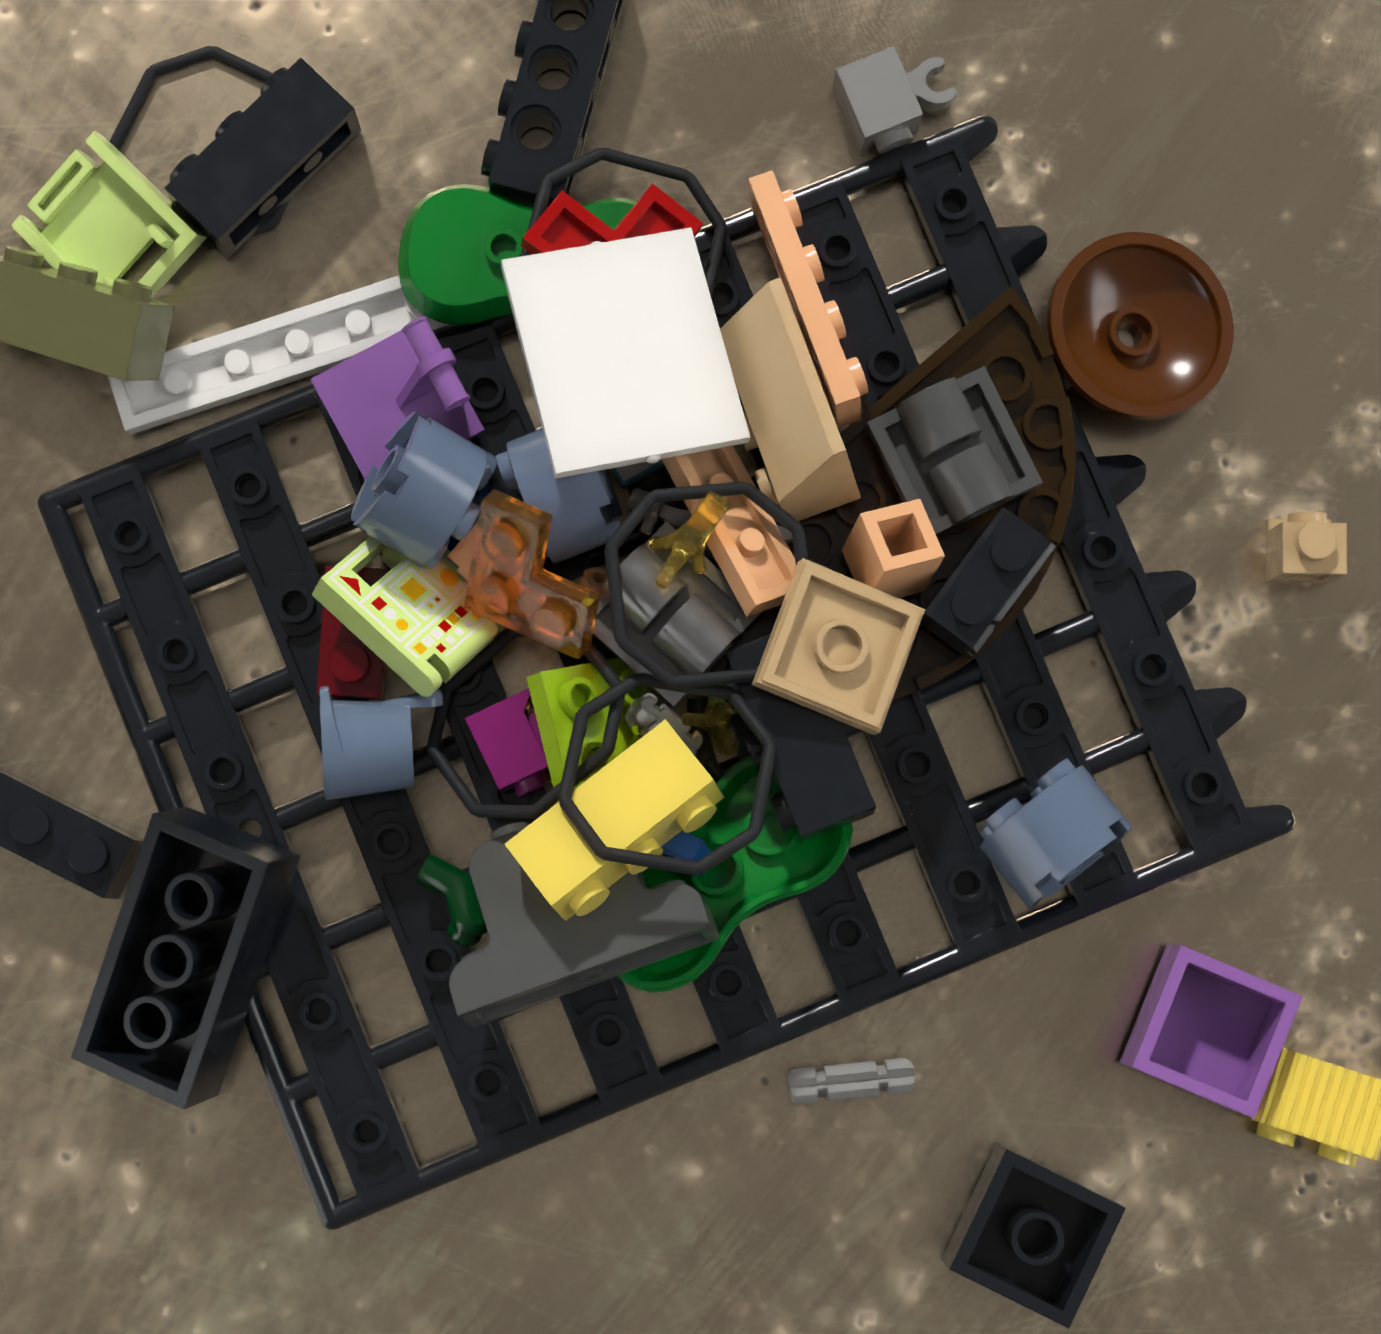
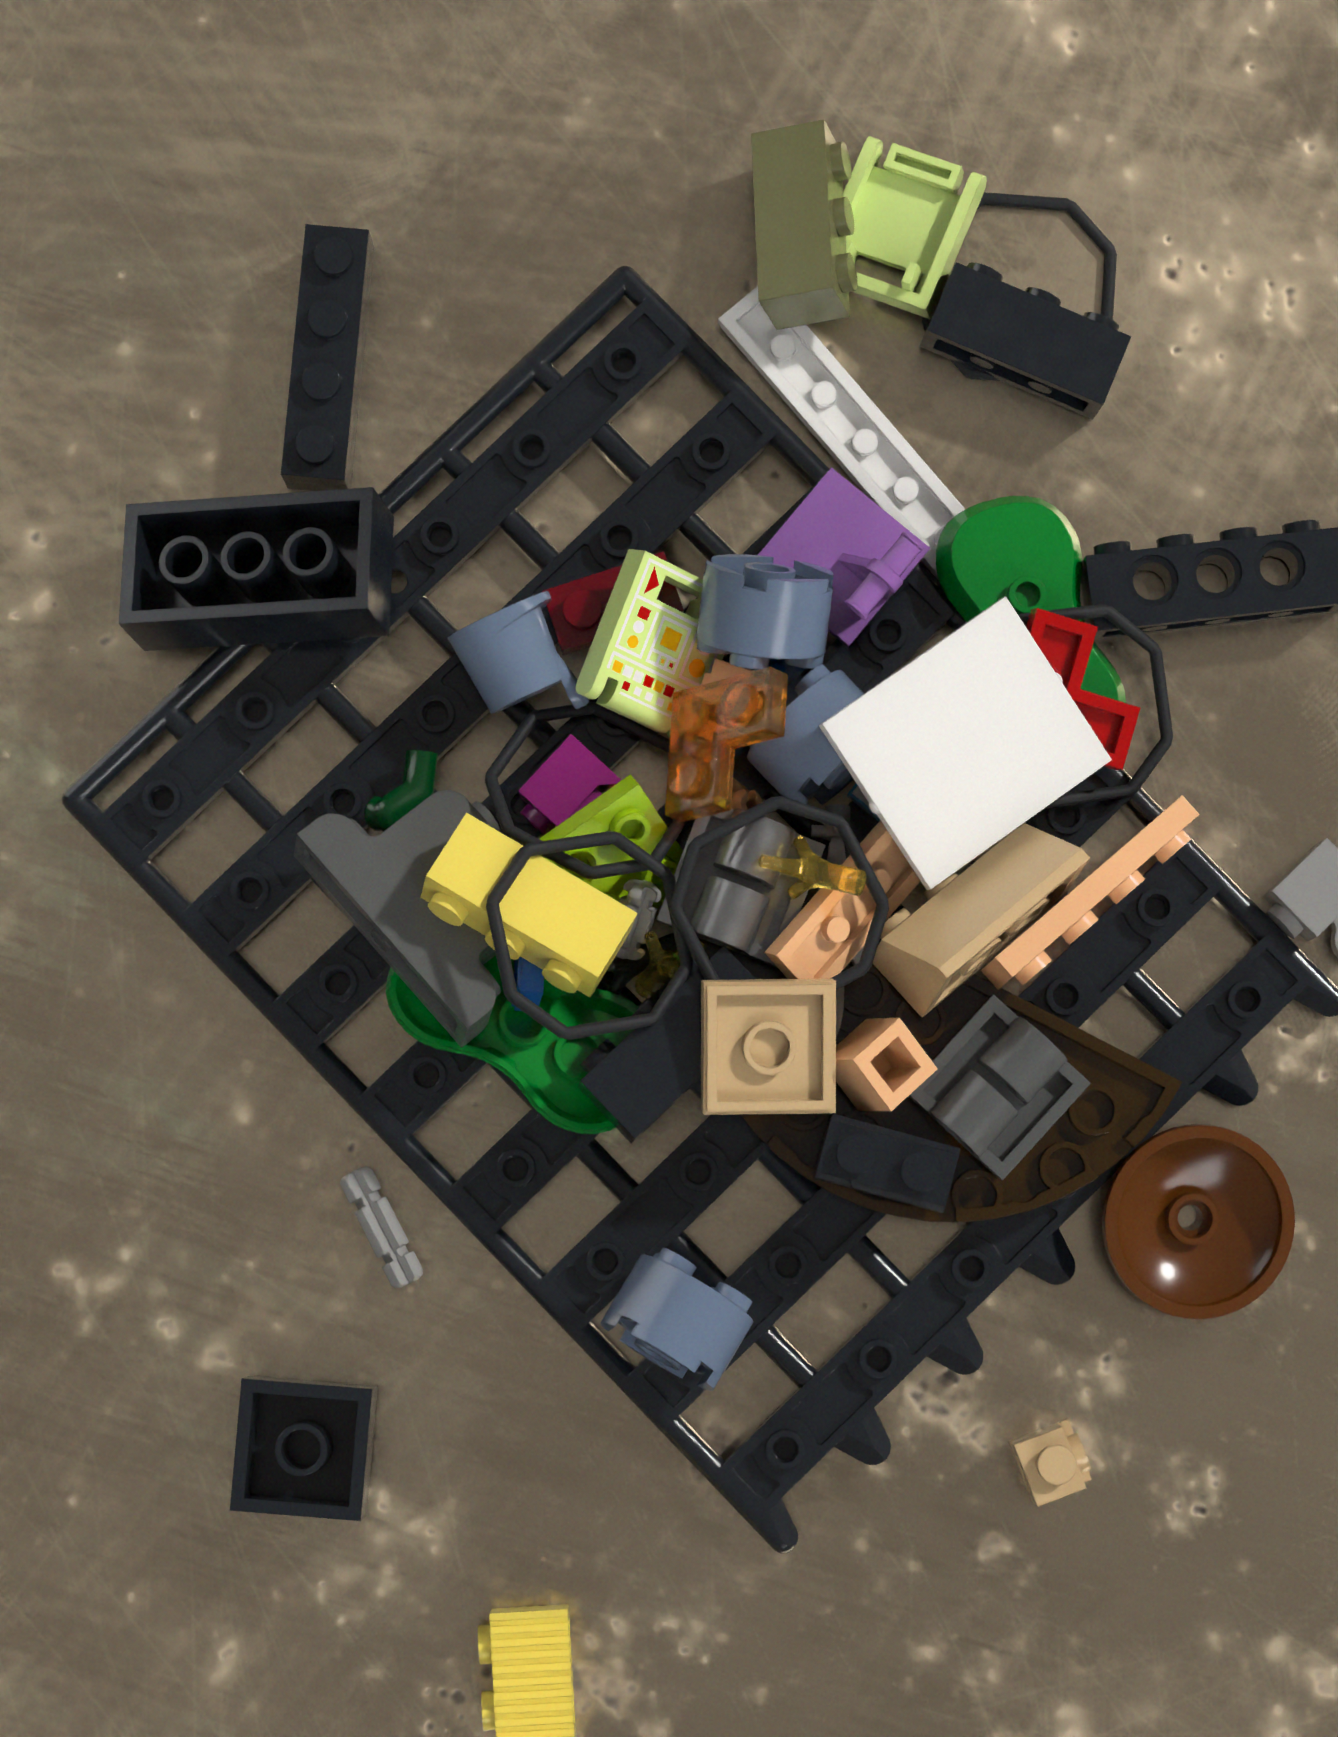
camera: 75 degrees right, 0 degrees up
medium lavender piece [1119,944,1303,1119] -> none

